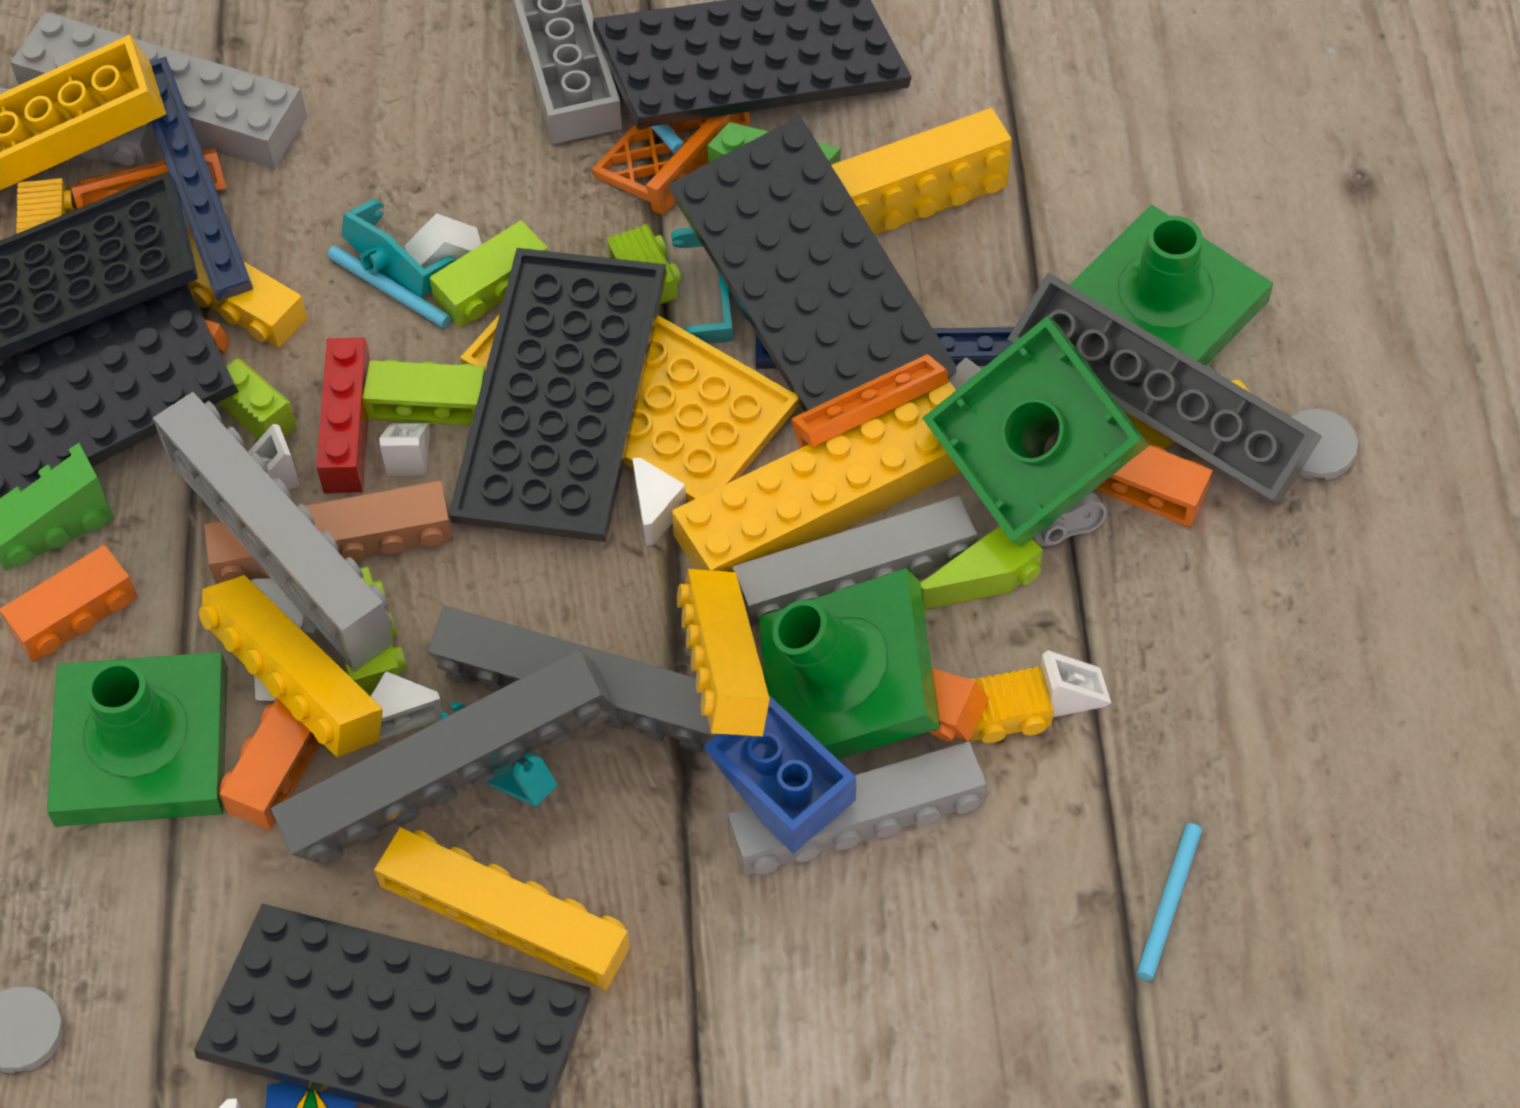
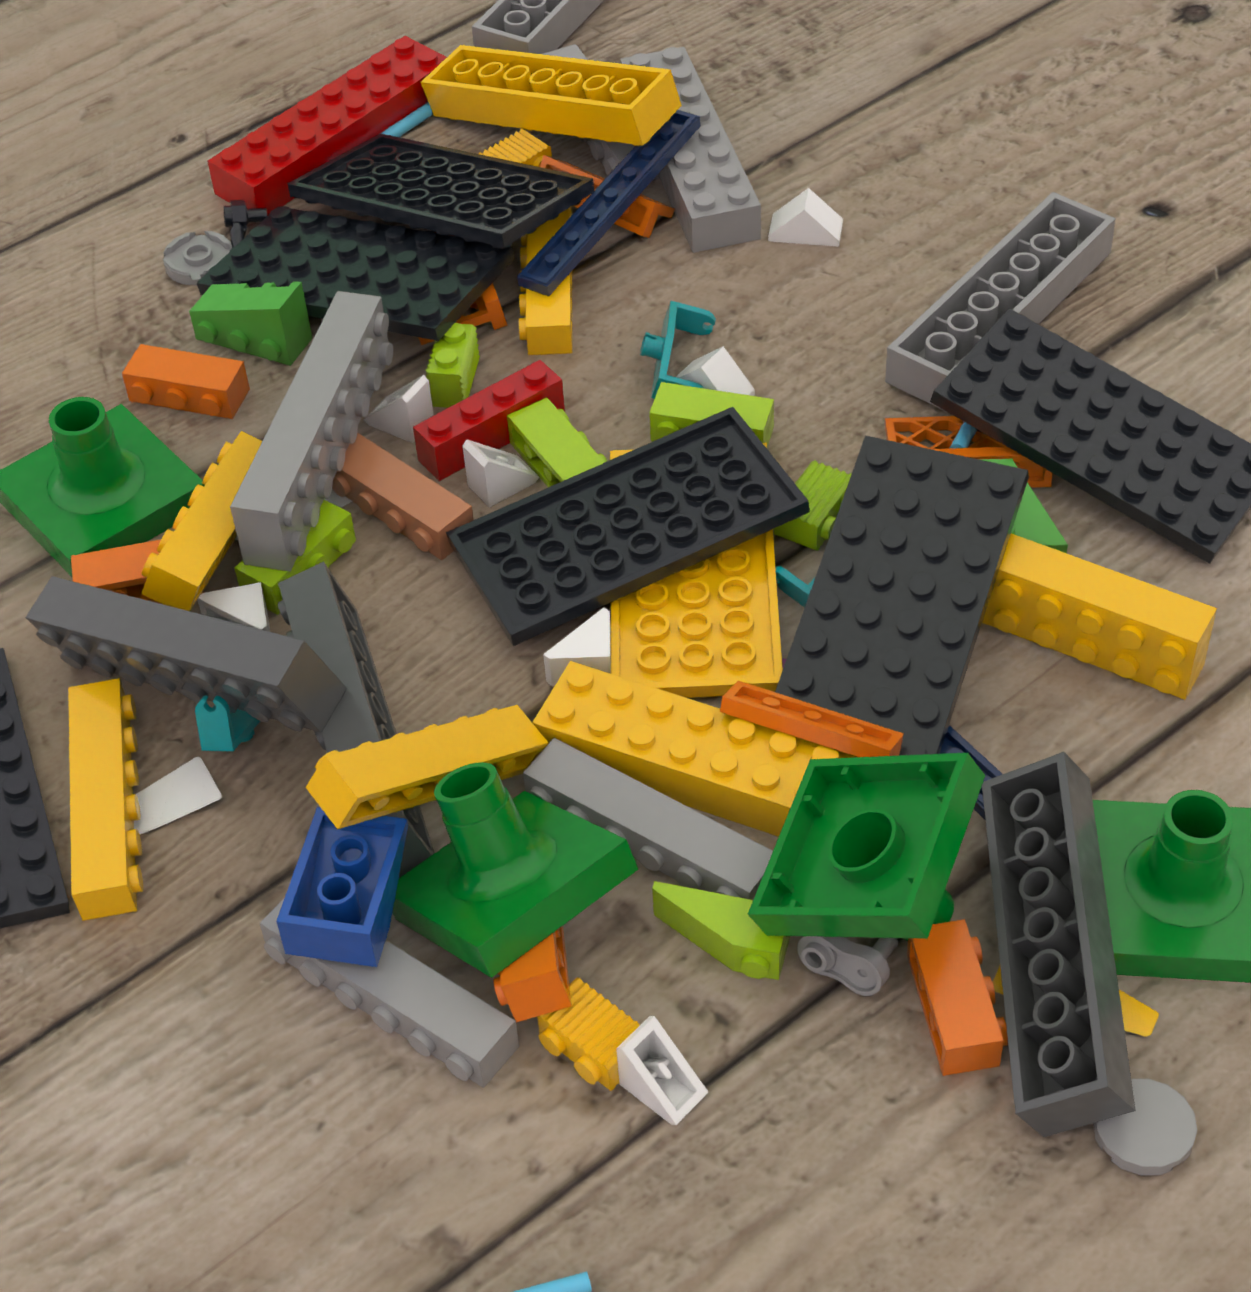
camera: 55 degrees right, 10 degrees down
medium azure bar [327,245,452,329] -> none
none -> white sticker [134,757,222,835]
none -> white slope [768,188,843,247]

